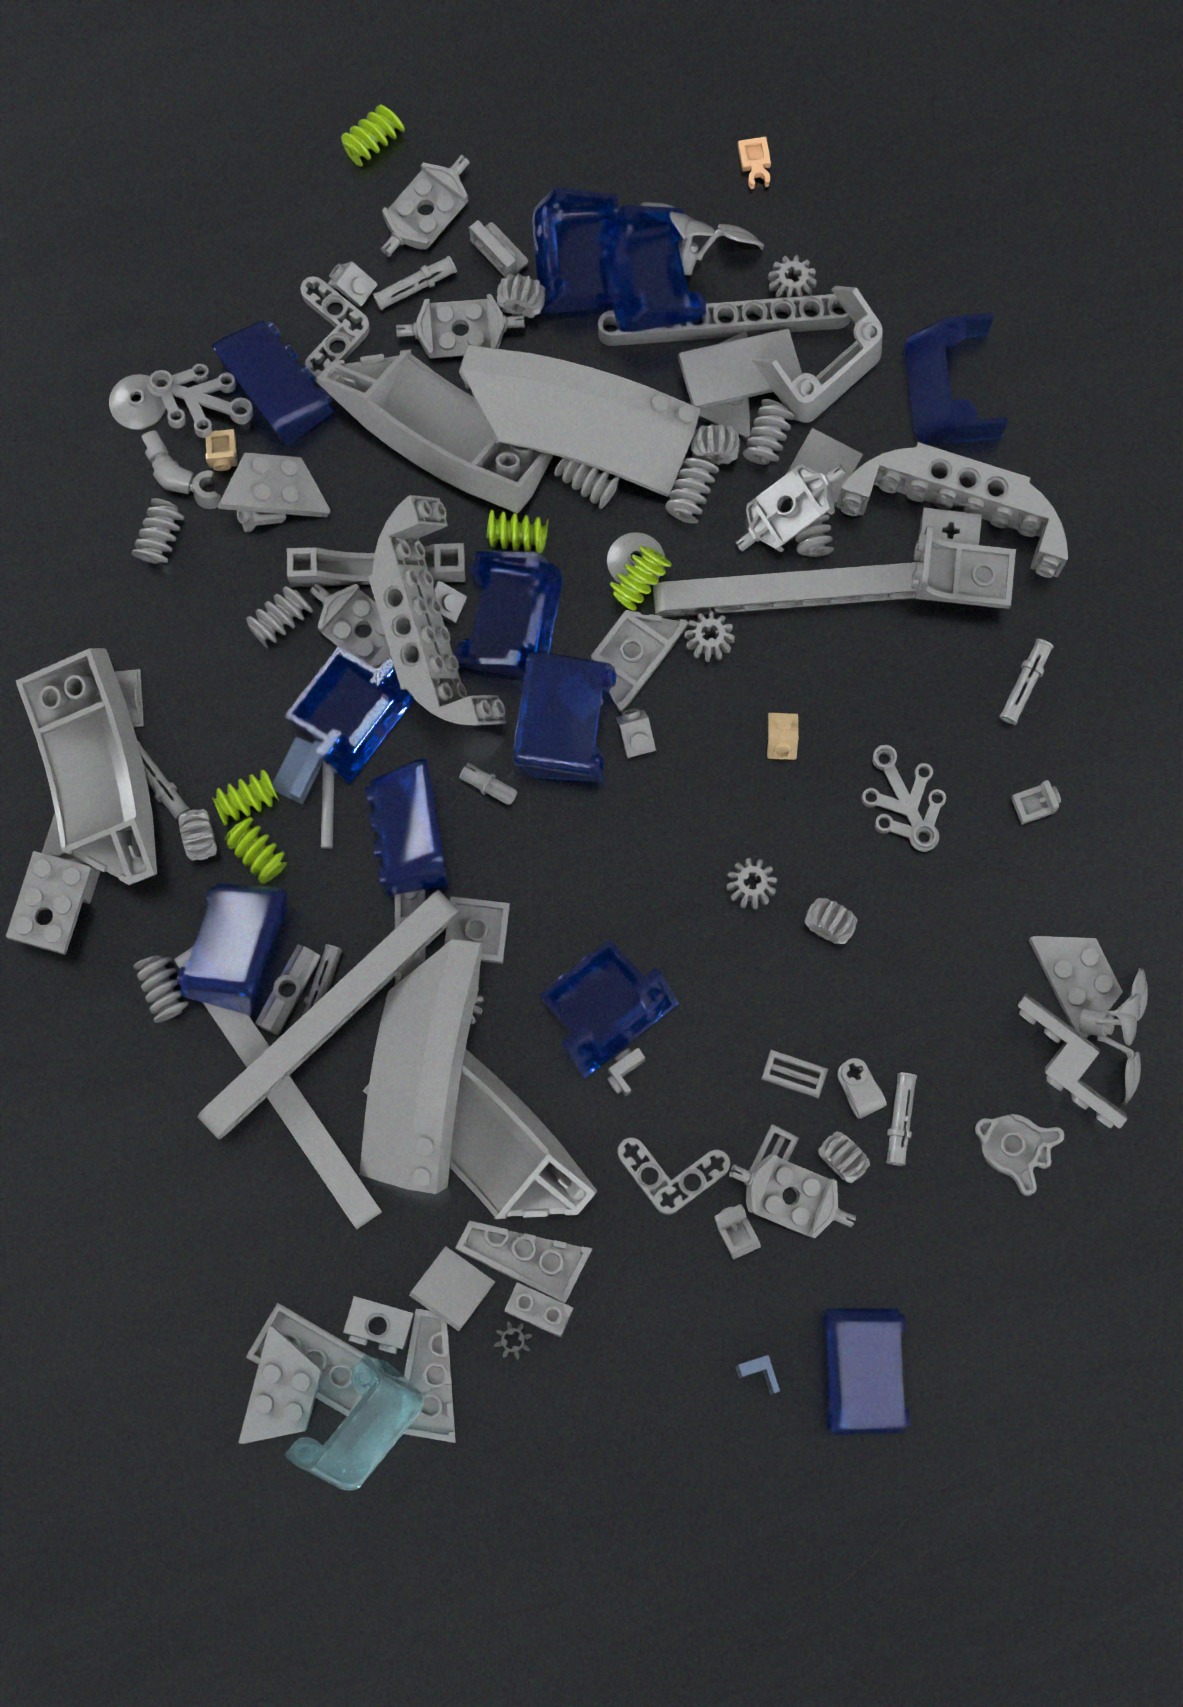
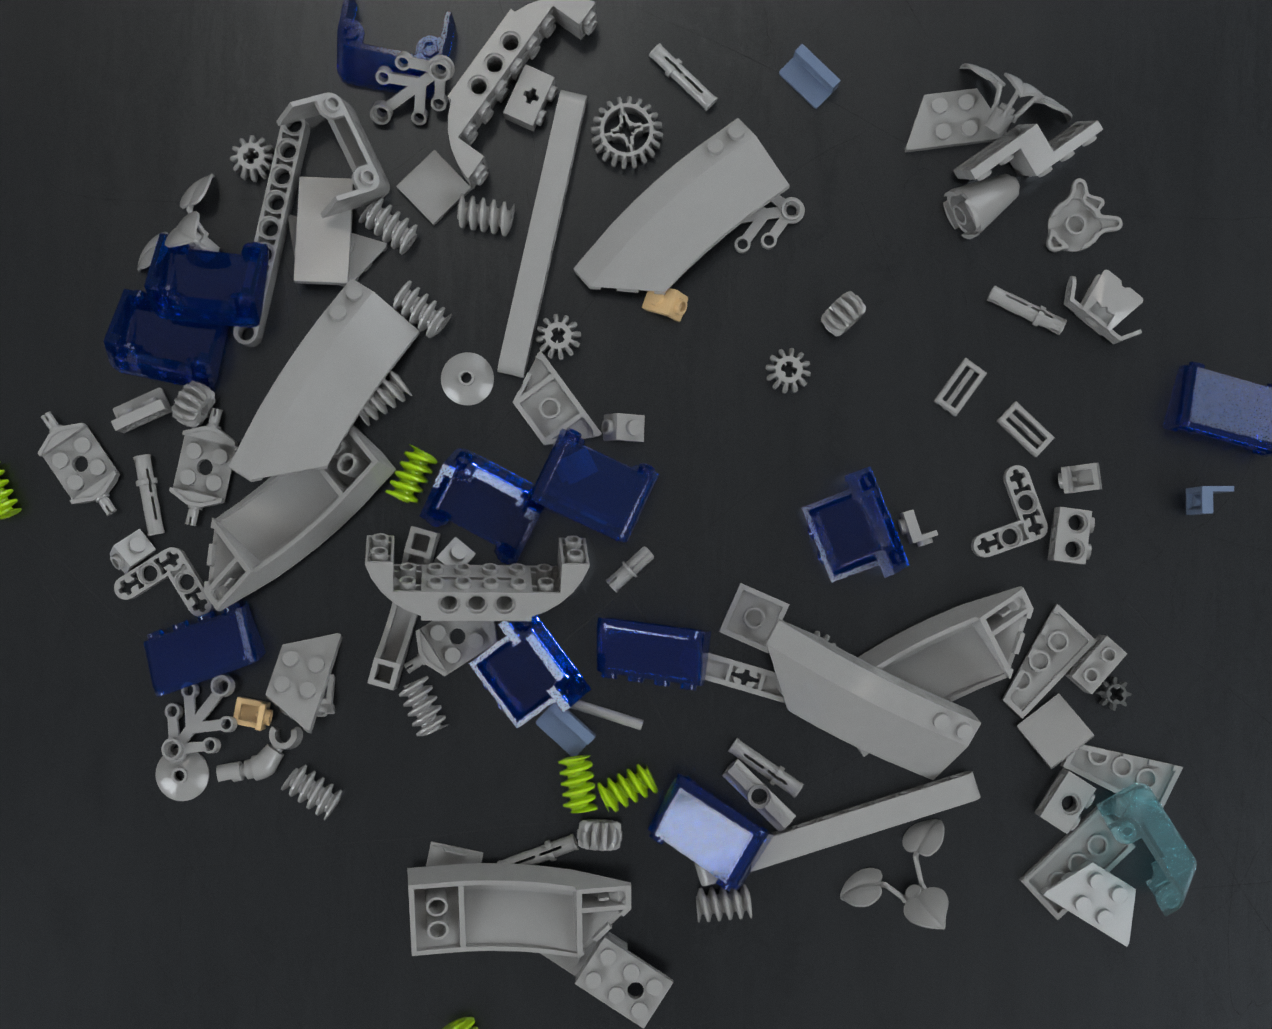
camera: 70 degrees left, 10 degrees up
light grey beam [197,890,460,1139] -> none
lime piece [610,545,672,611] -> none
light grey gear [691,424,740,465] -> none
light grey plate [729,1154,856,1238] -> none
light grey plate [736,464,847,552] -> none
light nougat plate [738,137,771,189] -> none
light grey gear [818,1131,870,1183] -> none
light grey piece [837,1058,887,1119] -> none
light grey bracket [911,526,1016,609] -> none
light grey bracket [1011,780,1061,825] -> none
none -> light grey plant [370,51,455,125]
none -> light grey slope [573,118,790,295]
none -> light grey gear [591,96,663,169]
none -> sand blue panel [779,44,841,109]
none -> light grey plant [840,819,949,930]
none -> light grey cone [943,174,1020,239]
none -> light grey brick [1048,507,1095,565]
none -> light grey piece [1064,270,1143,344]

